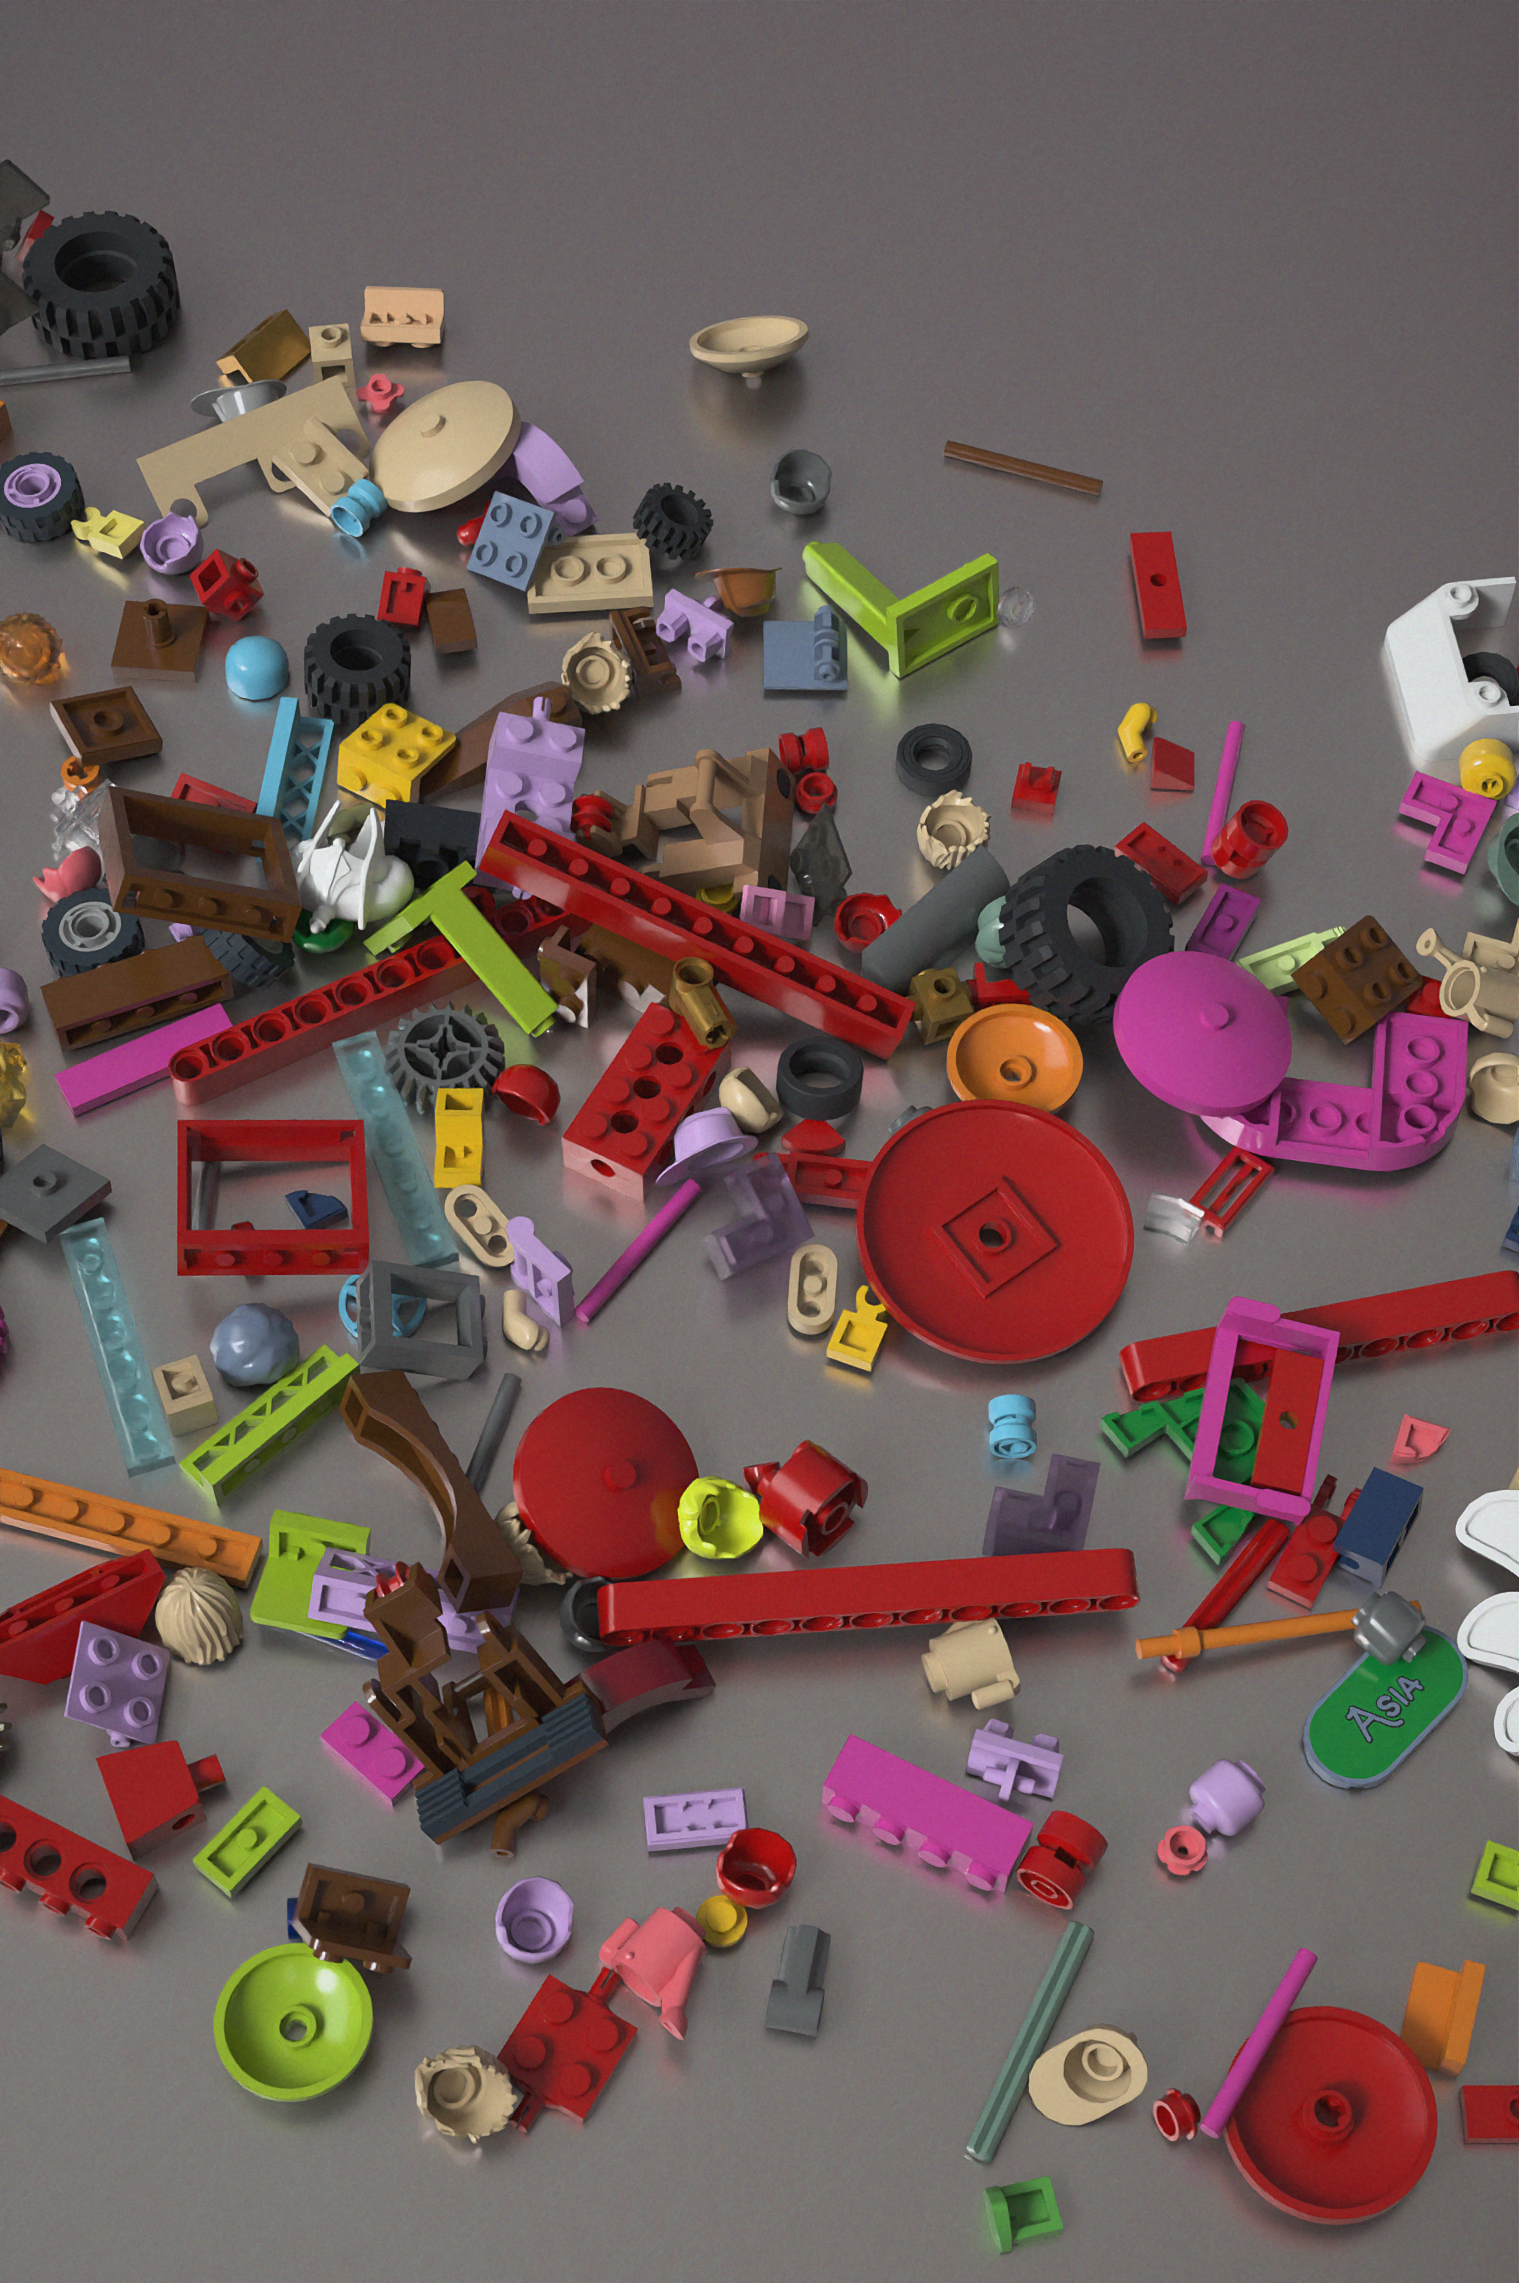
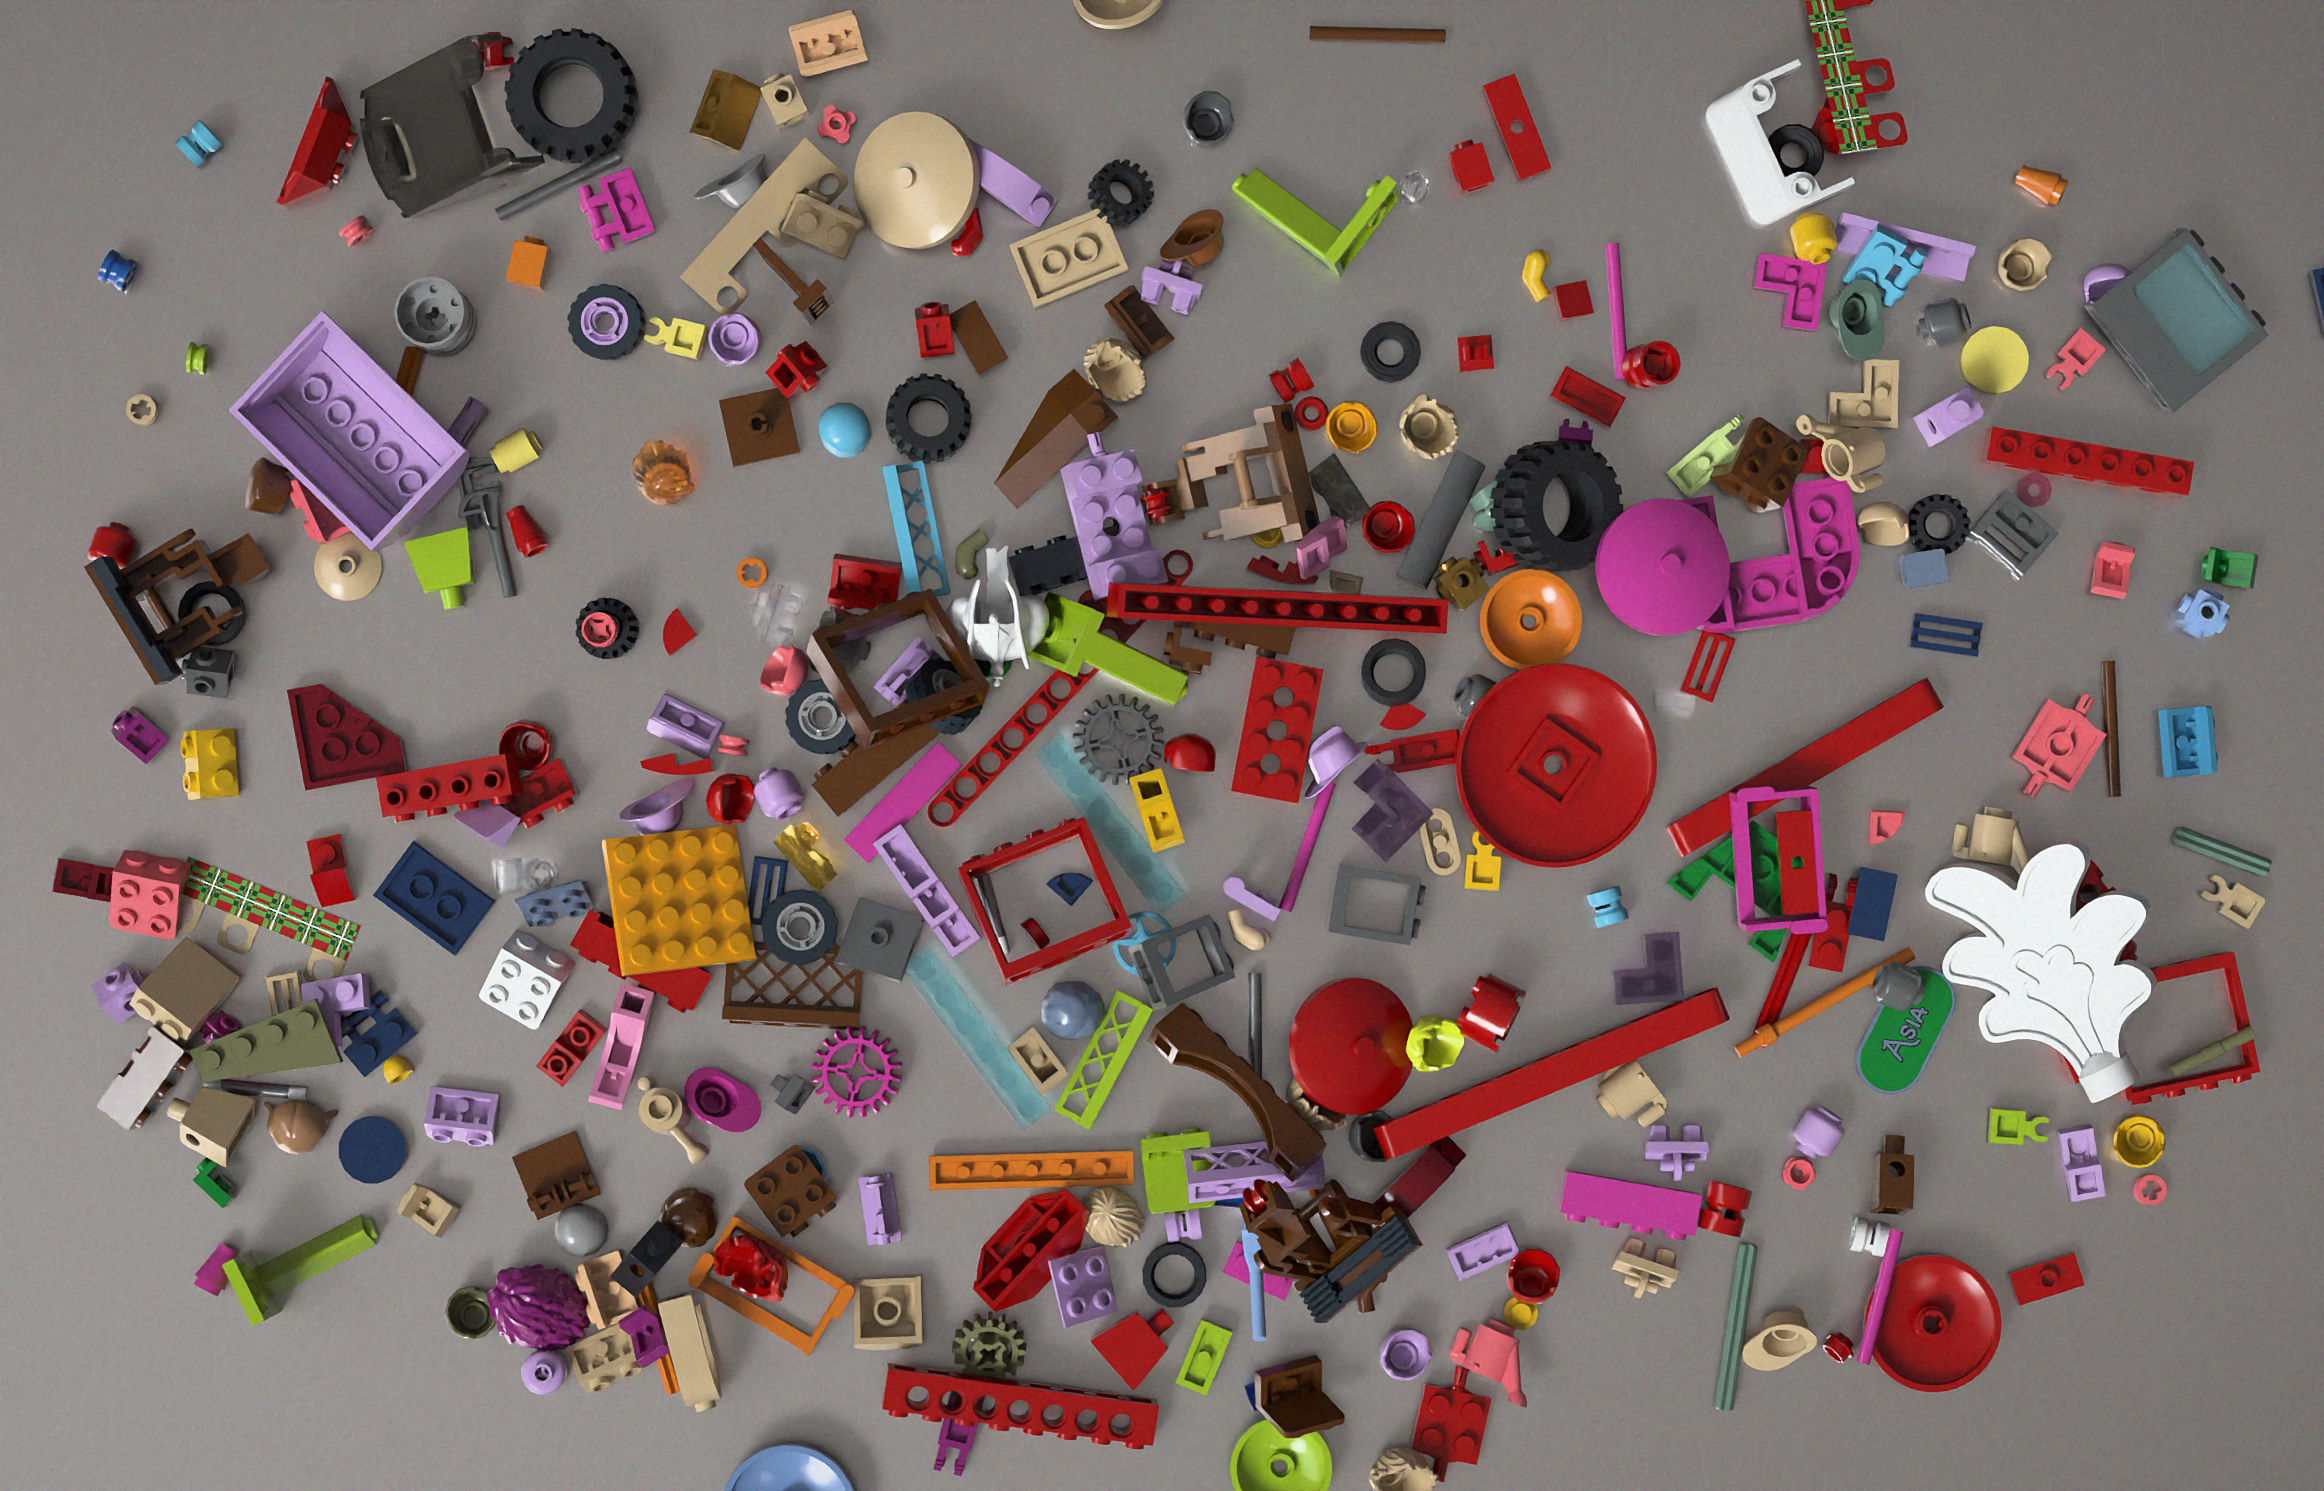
camera: 20 degrees left, 30 degrees up
reddish brown plate [50,686,163,768] -> none
medium azure wheel [330,479,388,537] -> none
yellow bracket [337,703,456,809] -> none
tan plate [444,1184,514,1268] -> none
sand blue hinge [466,491,565,592] -> none
pearl gold piece [669,957,737,1050] -> none
tan hair [719,1066,785,1133] -> none
red hinge [742,1461,781,1498] -> none
sand blue hinge [763,605,848,690] -> none
dark grey piece [765,1924,831,2037] -> none
bright green tile [984,2176,1064,2253] -> none
magenta hinge [1185,883,1262,961] -> none
orange panel [1400,1959,1486,2080] -> none
none -> dark pink plate [577,167,656,252]
none -> reddish brown fence [753,238,835,325]
none -> lavender slope [873,824,981,958]
none -> black tyre [1142,1242,1206,1308]
none -> lavender wheel [1164,1208,1202,1243]
none -> light blue piece [1242,1223,1266,1341]
none -> light orange hair [1326,400,1378,454]
none -> dark grey window [1328,865,1426,945]
none -> red brick [1448,139,1495,195]
none -> tan hips [1612,1238,1679,1299]
none -> white wheel [1849,1217,1891,1257]
none -> reddish brown torso [1870,1135,1914,1215]

